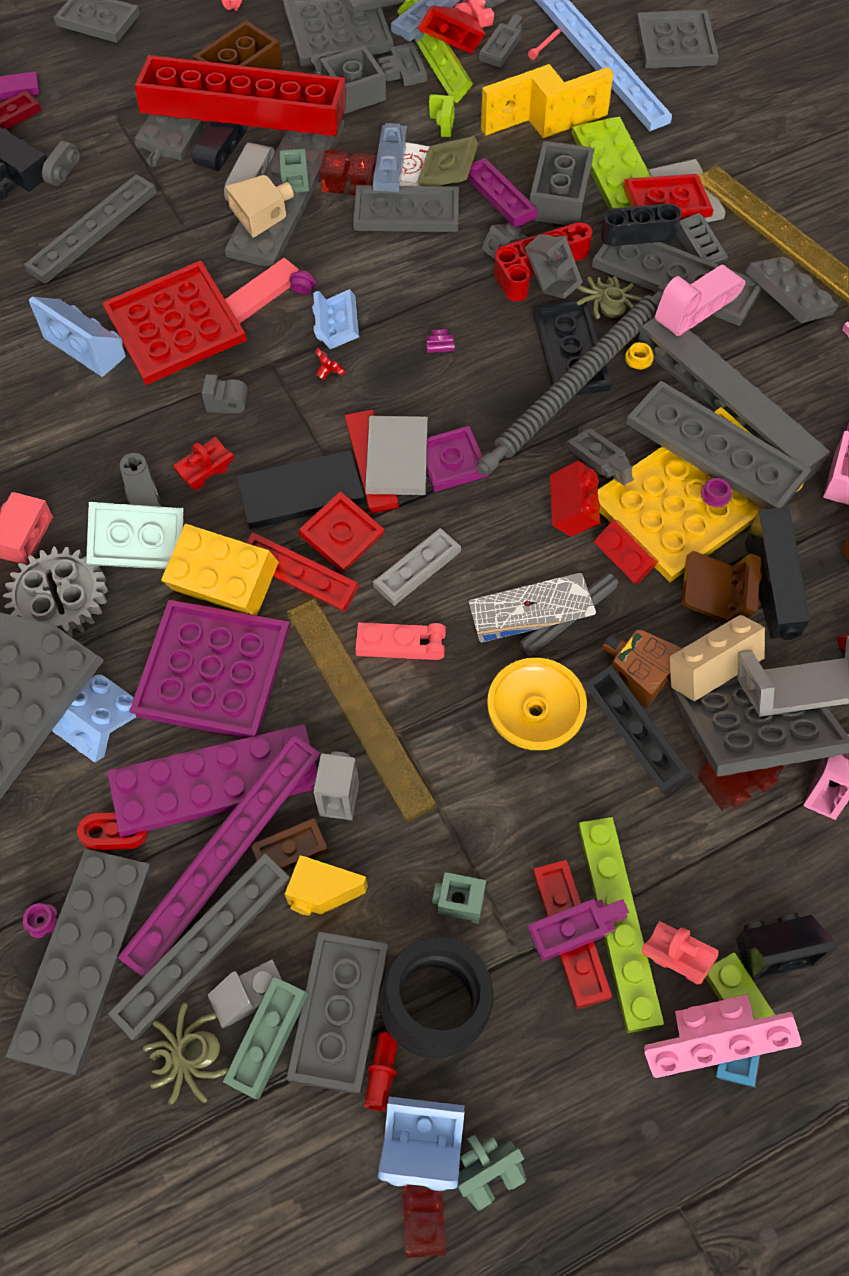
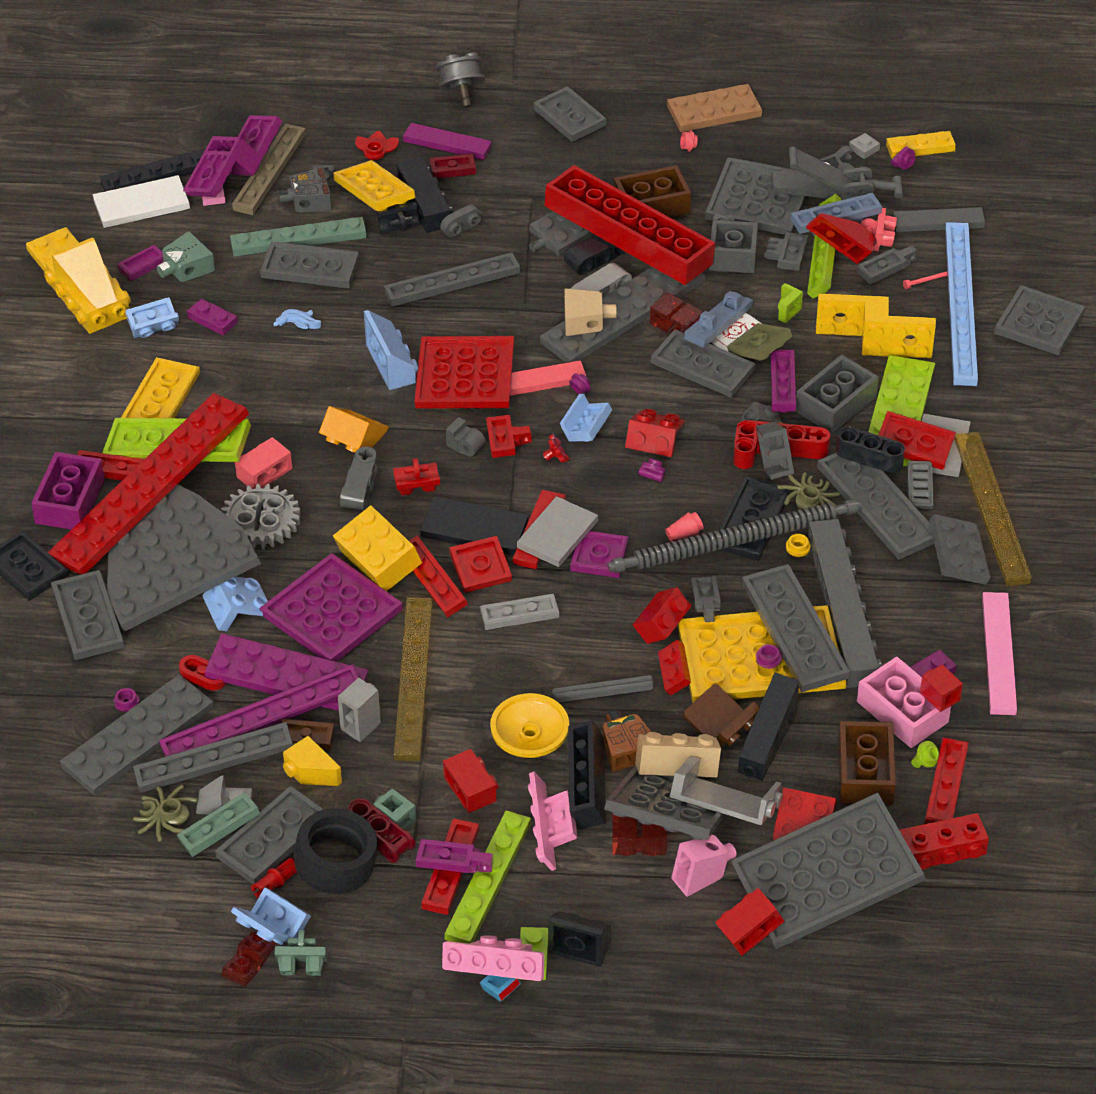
camera: 30 degrees right, 15 degrees down
light aqua tile [86,502,183,569] -> none
sand green brick [279,149,309,192] -> none
coral plate [356,622,446,660] -> none
light grey sticker [469,573,596,642] -> none
coral hips [642,921,718,985] -> none
bright pink beam [655,265,745,336] -> none
none -> light orange slope [319,406,389,453]
none -> dark red piece [348,798,416,864]
none -> red brick [443,749,498,814]
none -> red hinge [486,415,532,458]
none -> bright pink bracket [528,771,578,871]
none -> red bracket [625,409,685,457]
none -> coral cone [665,512,704,542]

